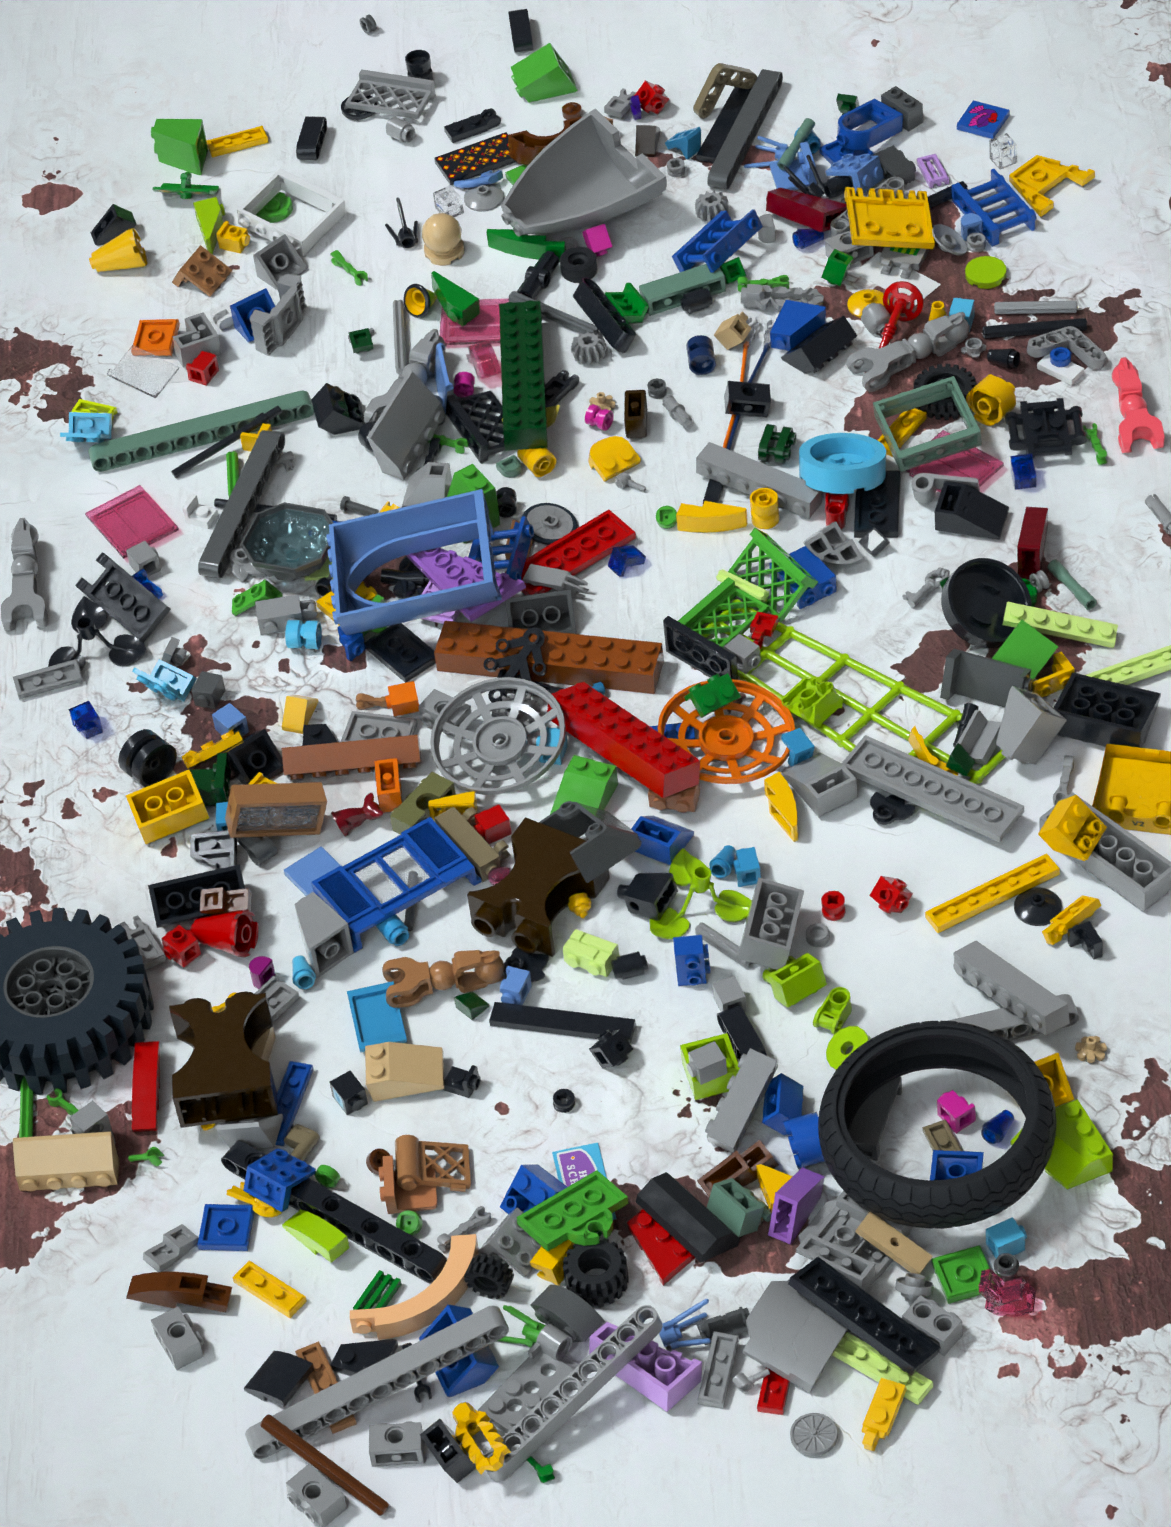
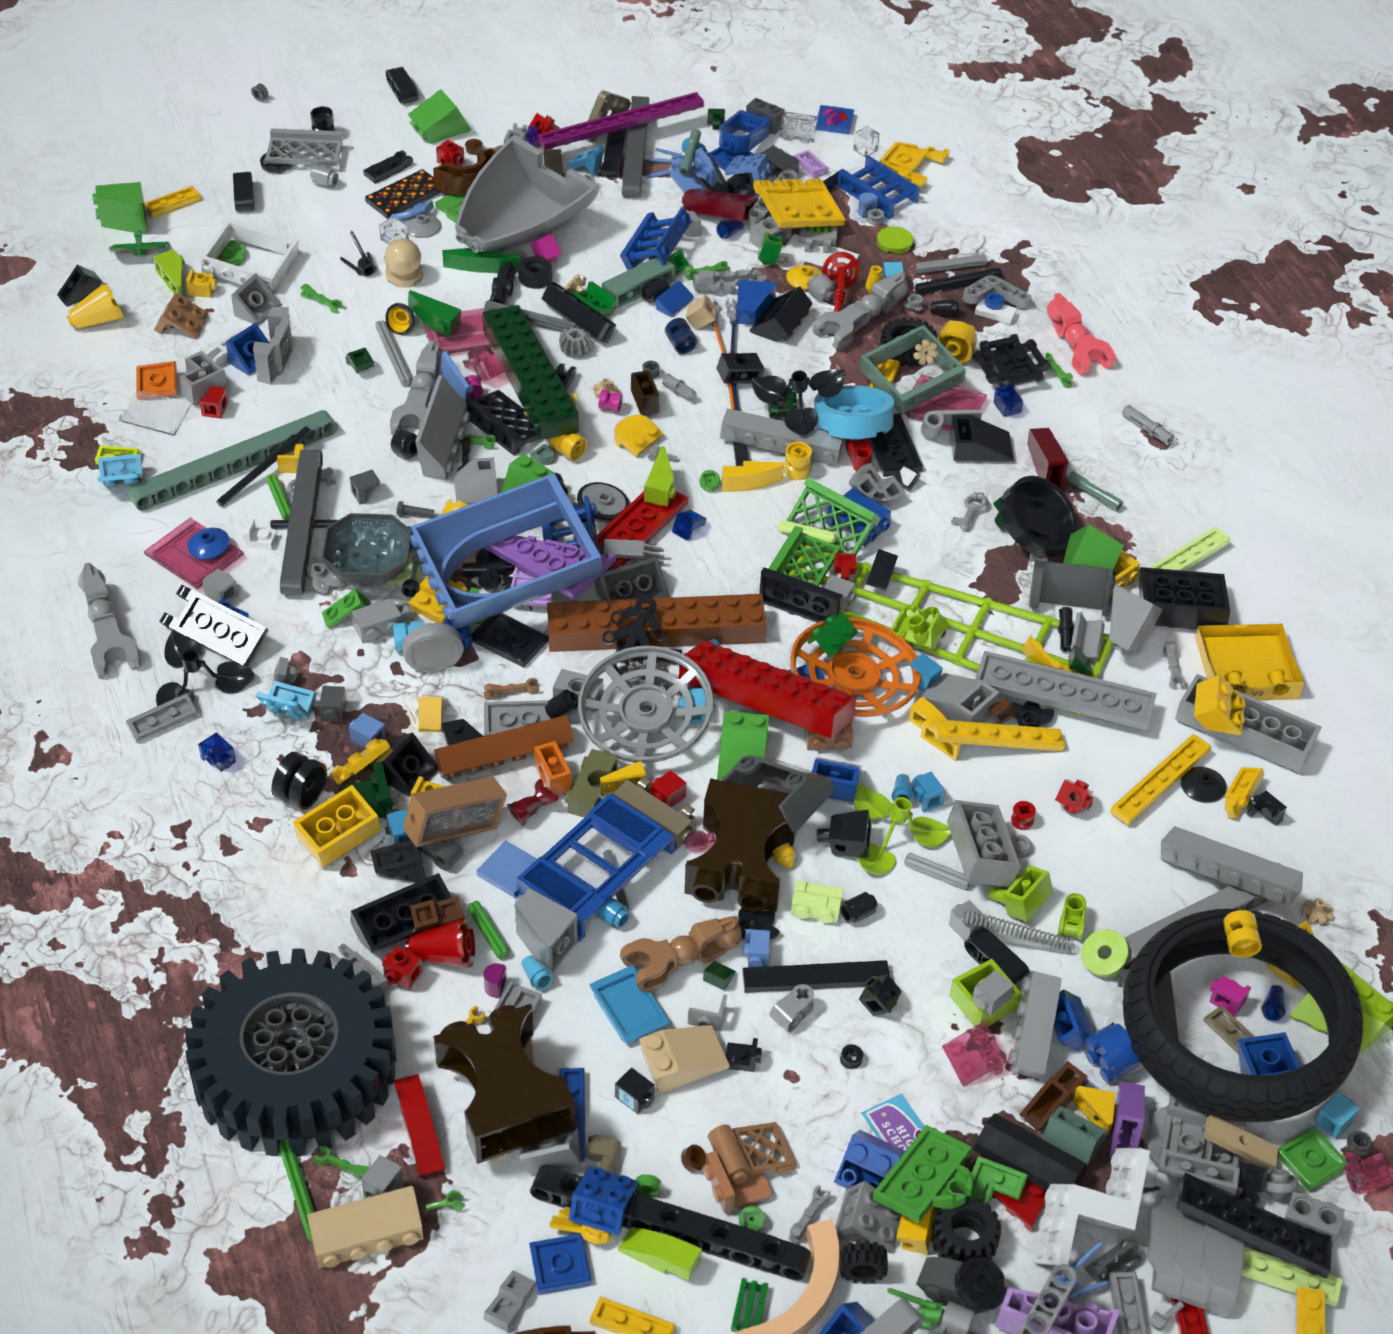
camera: 25 degrees left, 0 degrees up
black slope [311,383,365,435] -> none
orange brick [385,681,419,717] -> none
blue brick [673,935,711,986] -> none
light grey gear [695,190,729,222] -> none
light grey dish [932,224,967,256] -> none
yellowish green plate [1002,602,1118,648] -> none
light grey bush [1029,570,1049,593] -> none
none -> blue dish [187,527,230,560]
none -> dark grey panel [350,469,380,505]
none -> light grey piece [402,623,464,673]
none -> red brick [436,140,465,166]
none -> bright green axle [468,901,509,960]
none -> magenta plate [537,92,704,150]
none -> black brick [545,689,578,719]
none -> tan plant [564,274,587,293]
none -> lime slope [644,446,676,506]
none -> blue slope [656,280,694,317]
none -> light grey bracket [688,994,727,1031]
none -> black plant [752,370,846,435]
none -> light grey piece [769,984,814,1032]
none -> clear brick [780,111,818,143]
none -> black slope [866,549,898,591]
none -> tan plant [913,340,938,365]
none -> yellow plate [932,719,1065,751]
none -> clear pink hinge [942,1021,1007,1087]
none -> black tile [955,1257,1007,1313]
none -> light grey piece [961,909,1073,953]
none -> bright green tile [964,1156,1028,1205]
none -> reddish brown plate [988,698,1017,724]
none -> white bracket [1034,1148,1150,1267]
none -> yellow wheel [1223,910,1262,958]
none -> black plate [1237,1159,1268,1206]

